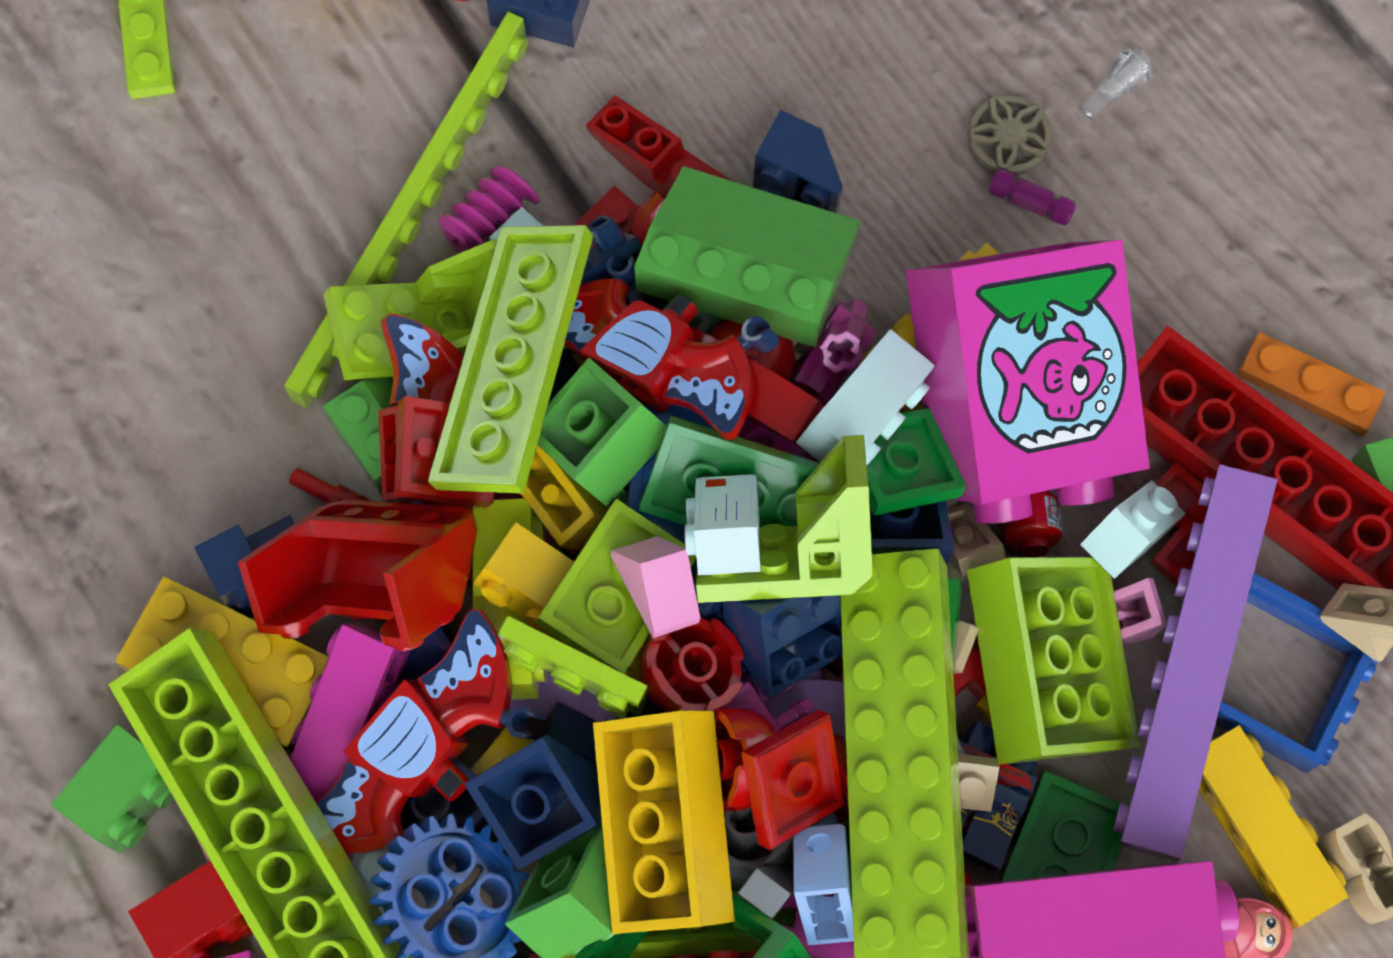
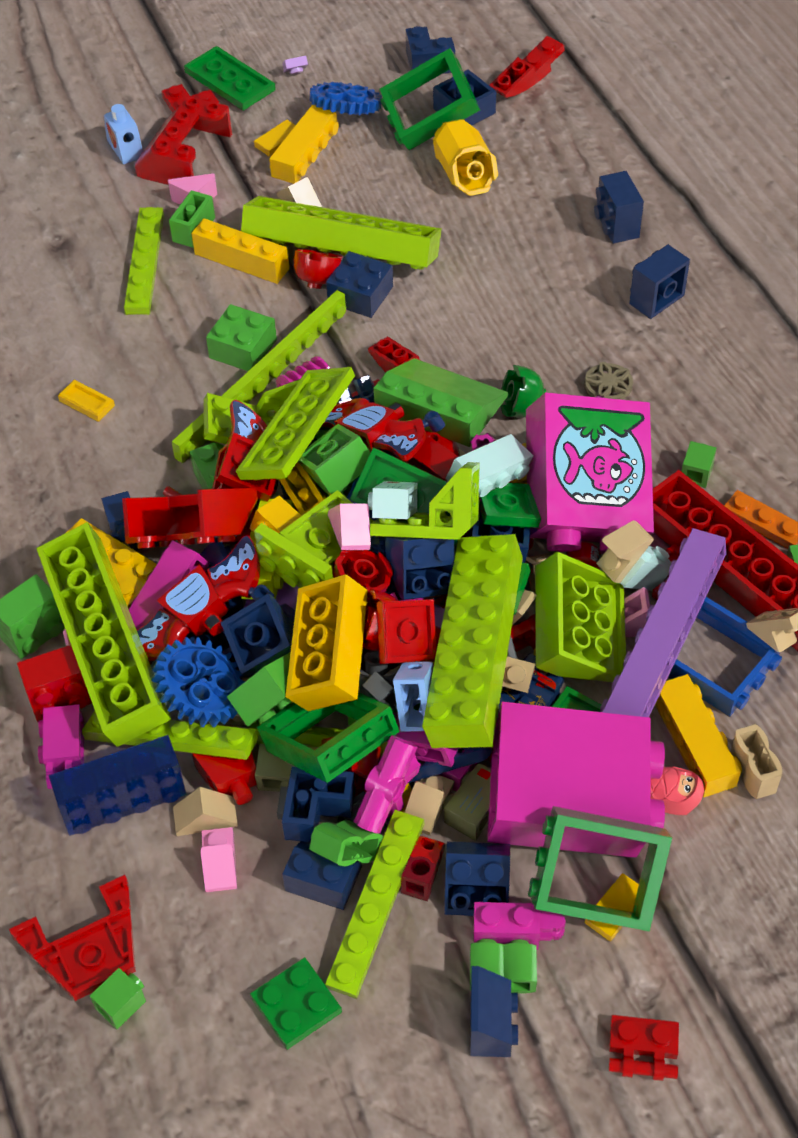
camera: 15 degrees right, 20 degrees down
dark blue slope [752,110,843,214] -> none
clear cone [1079,47,1153,119] -> none
none -> yellow tile [58,379,115,422]
none -> bright green brick [206,304,277,371]
none -> green cylinder [500,365,547,418]
none -> tan slope [596,520,654,583]
none -> bright green brick [681,441,717,488]

